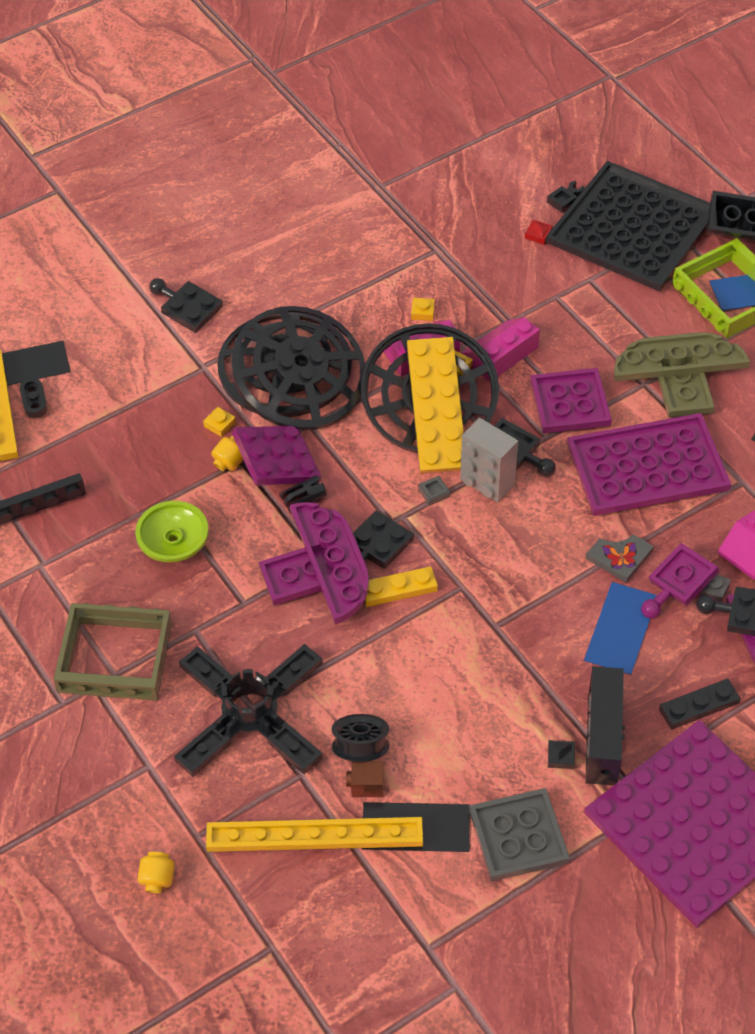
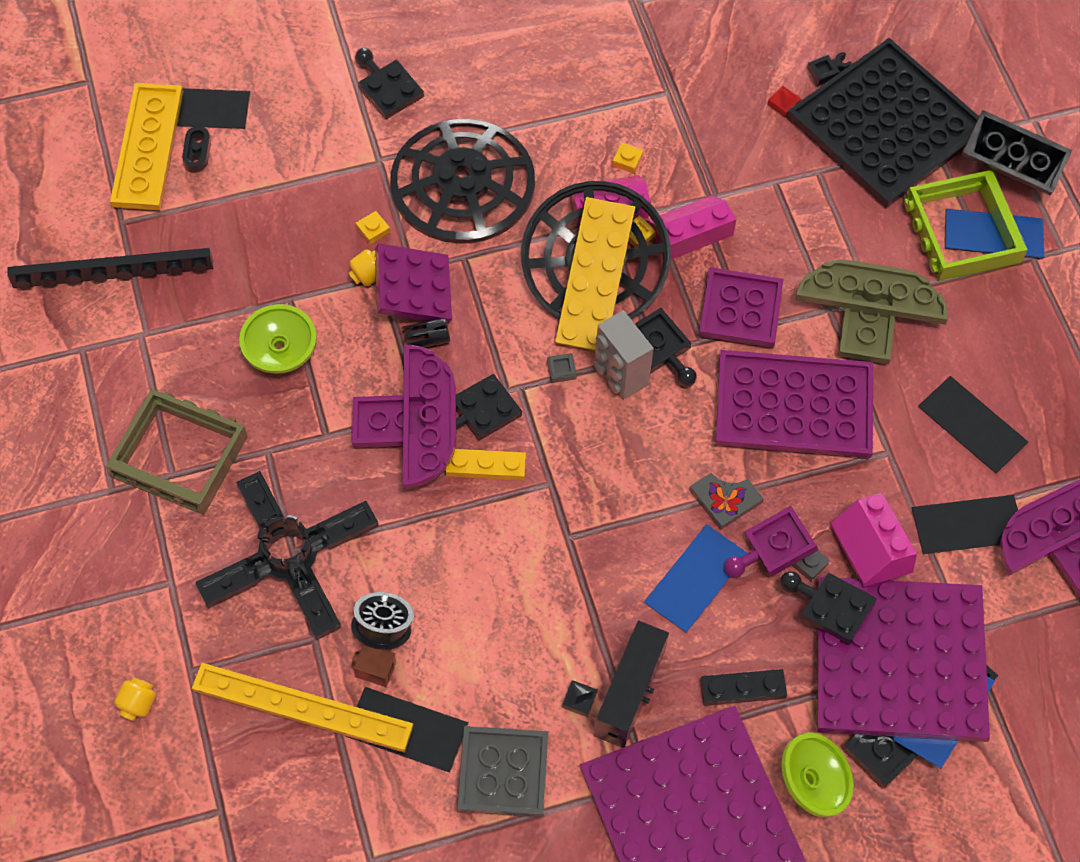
camera: 15 degrees right, 10 degrees up
black dish [231,306,365,430] -> none

